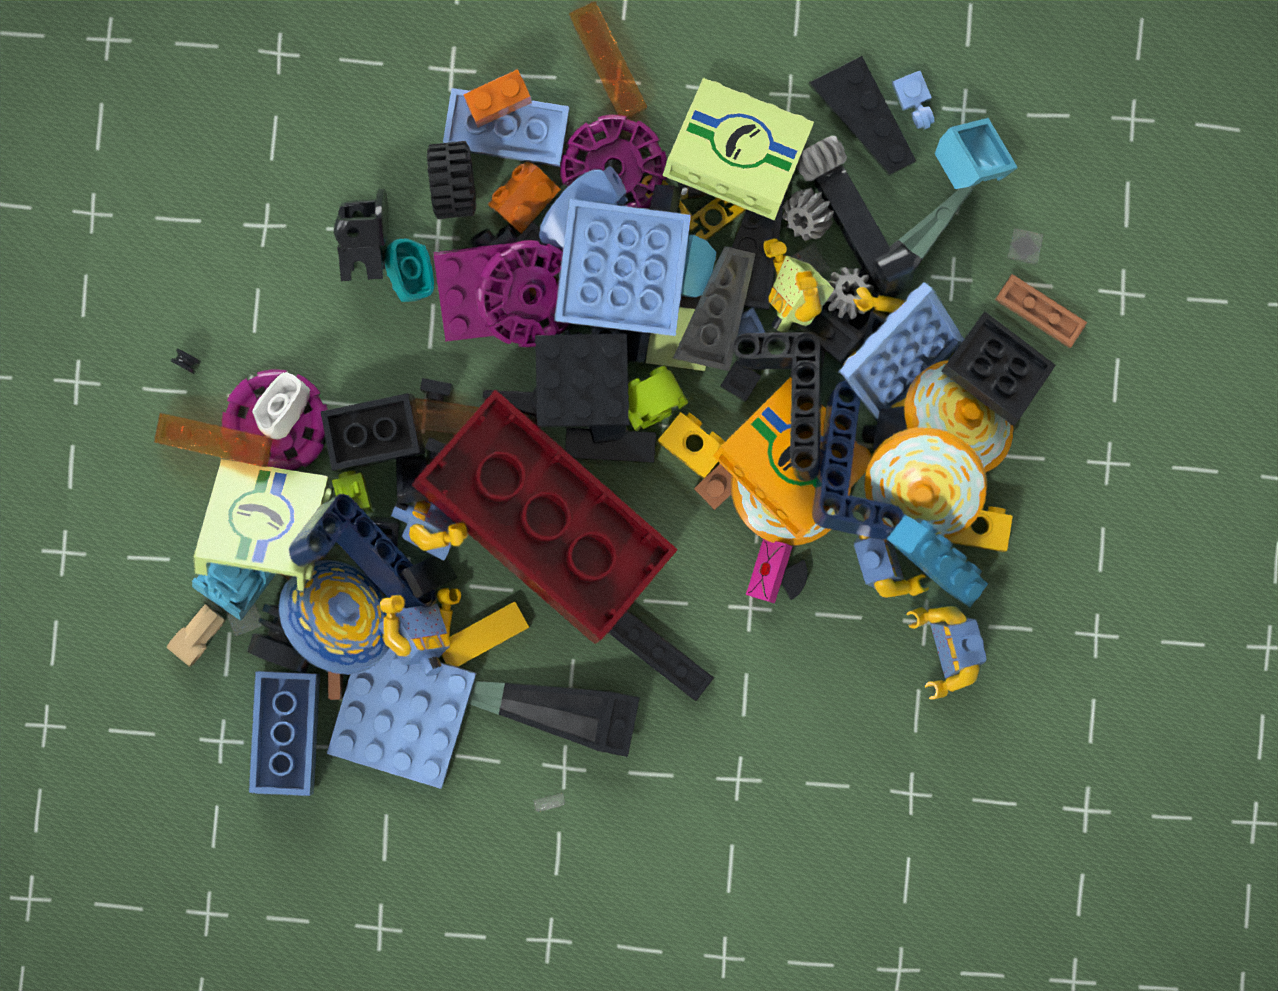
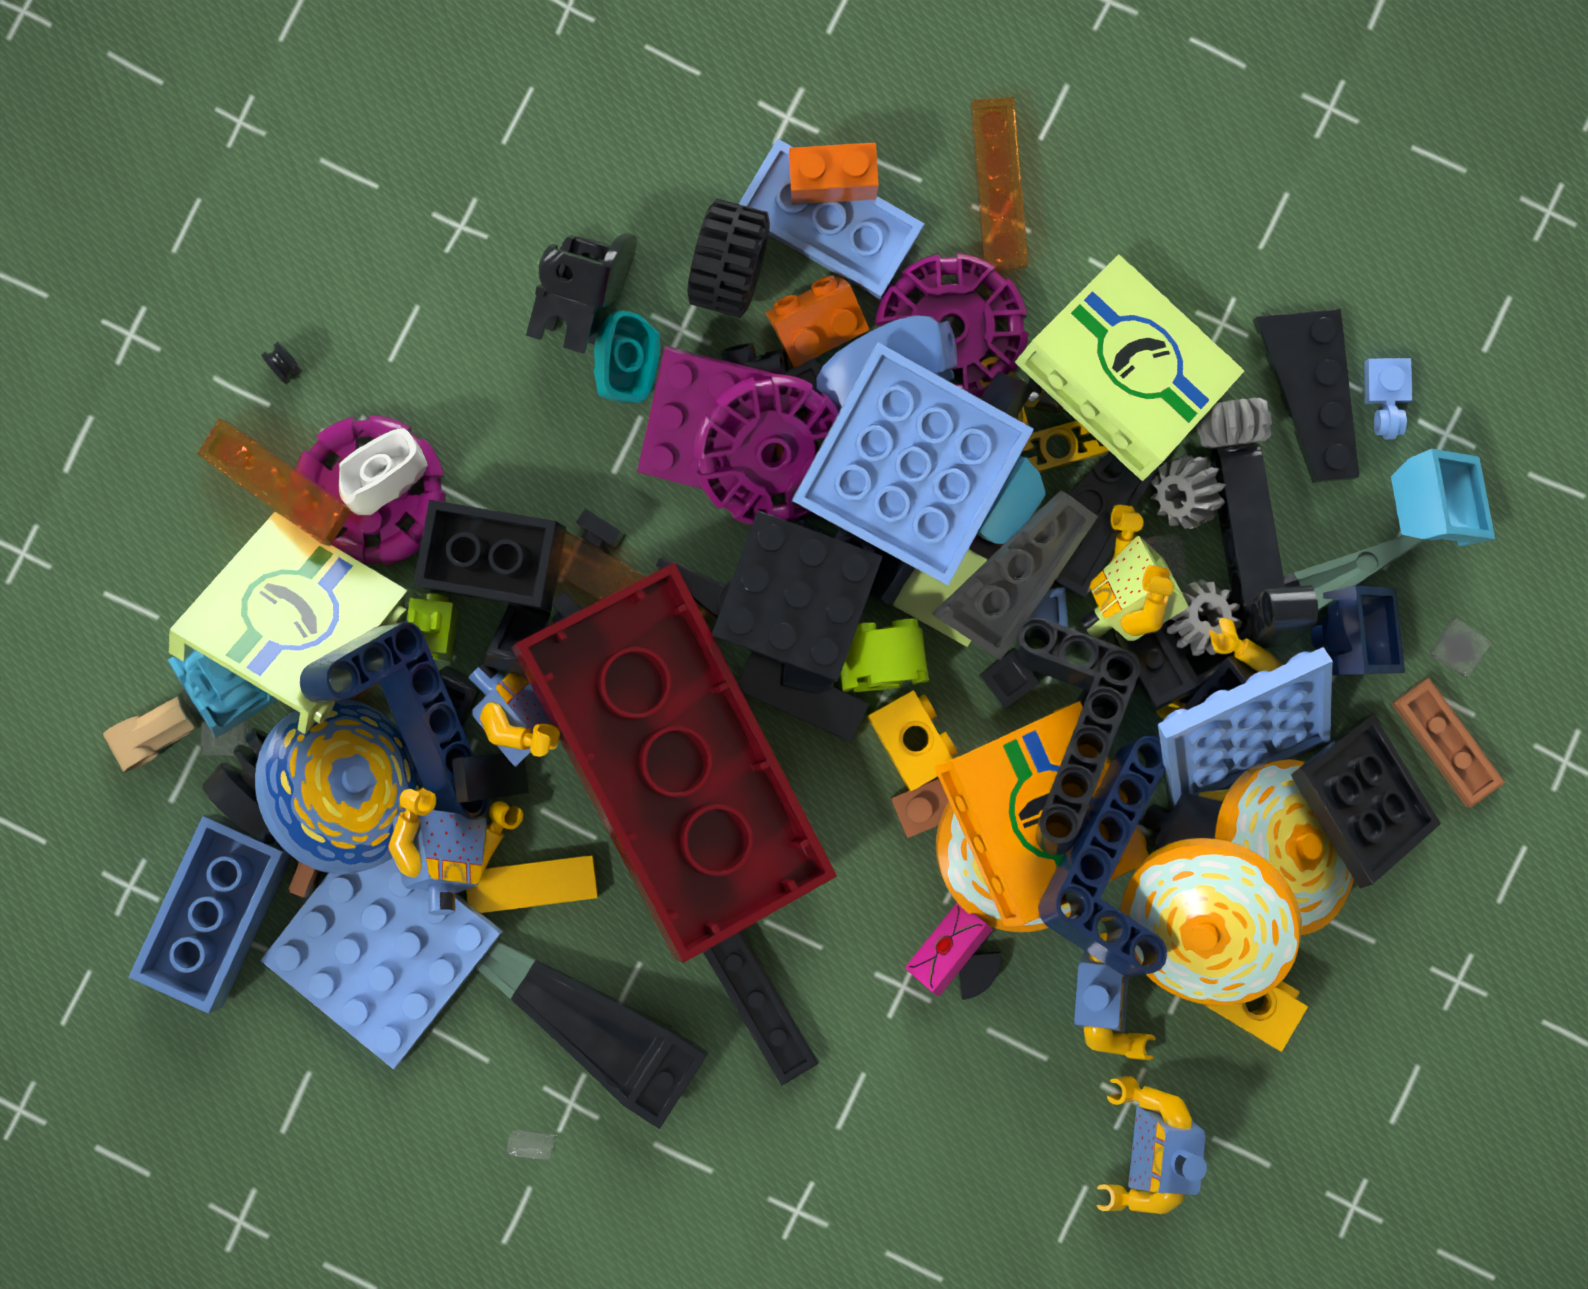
camera: 20 degrees right, 0 degrees up
dark azure brick [887,515,988,607] -> none
none -> dark blue brick [1311,586,1405,676]

